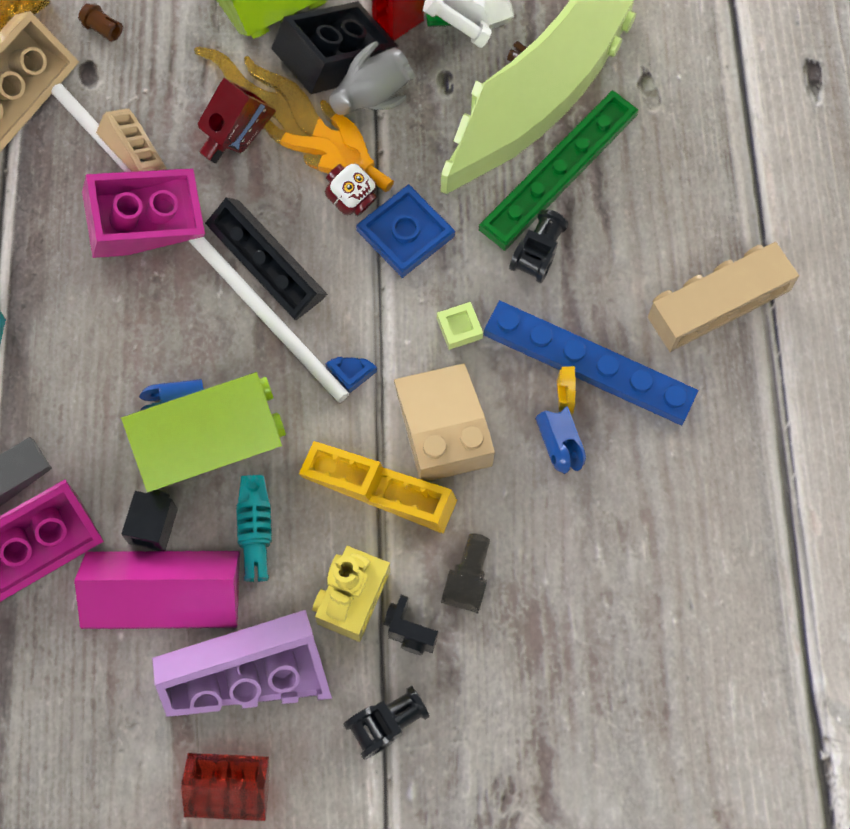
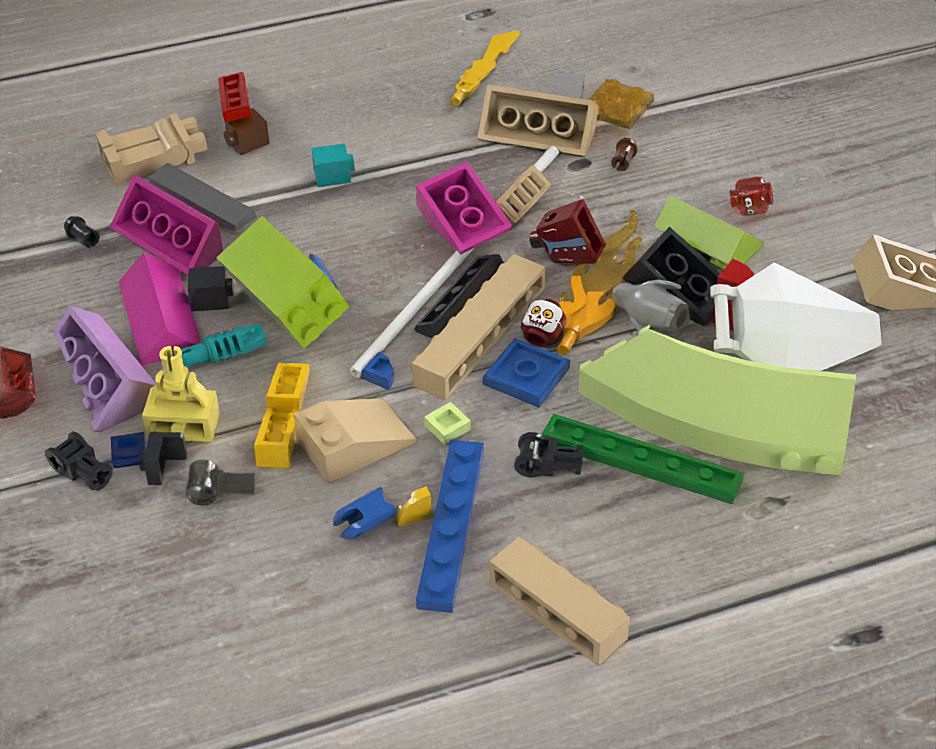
camera: 75 degrees right, 25 degrees down
none -> clear blue tile [110,432,146,469]
none -> tan brick [411,254,545,401]

